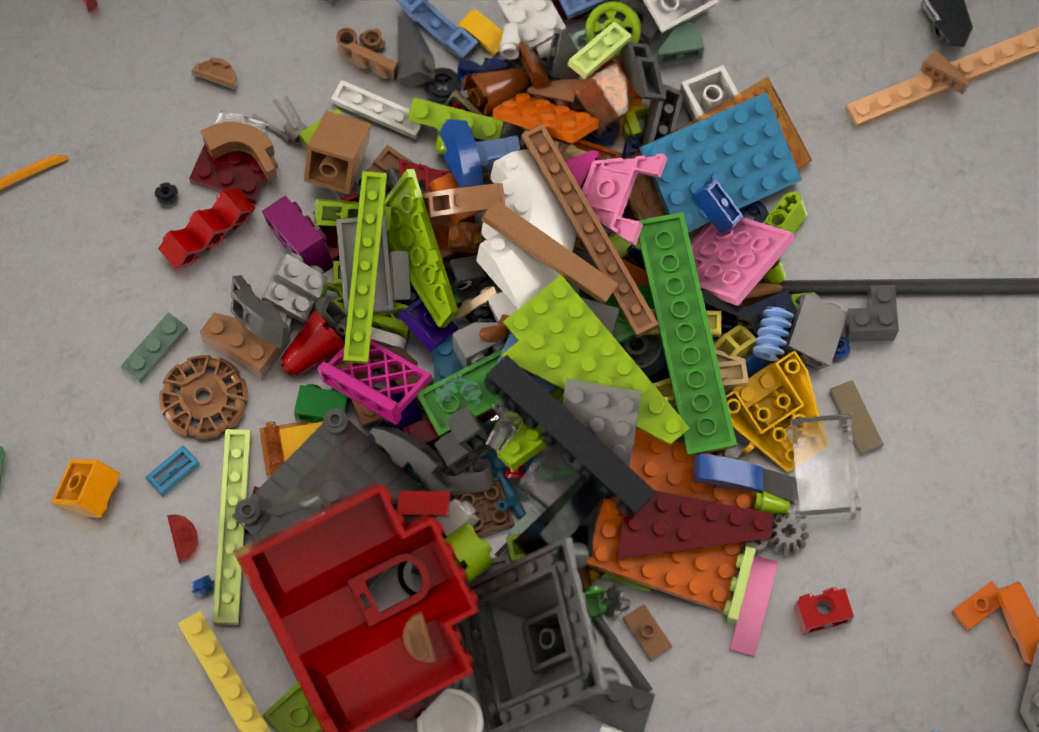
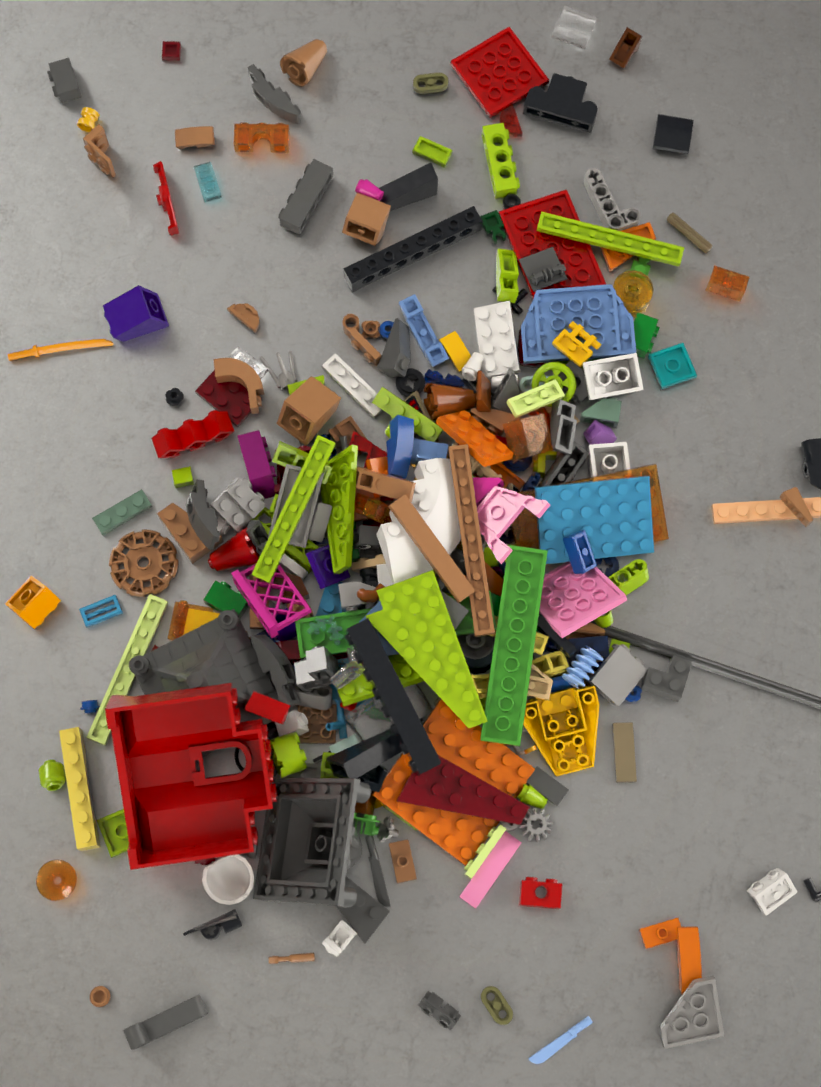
camera: 20 degrees right, 5 degrees up
clear red plate [167,514,198,564] -> none
medium nougat plate [403,611,437,663] -> none
light grey plate [563,378,642,466] -> none
blue slope [693,454,763,492] -> none
clear windscreen [787,414,861,520] -> none
none -> lime head [38,760,66,791]
none -> dark purple slope [102,285,169,342]
none -> lime slope [172,466,194,488]
none -> blue plate [379,321,394,339]
none -> medium lavender panel [583,420,617,445]

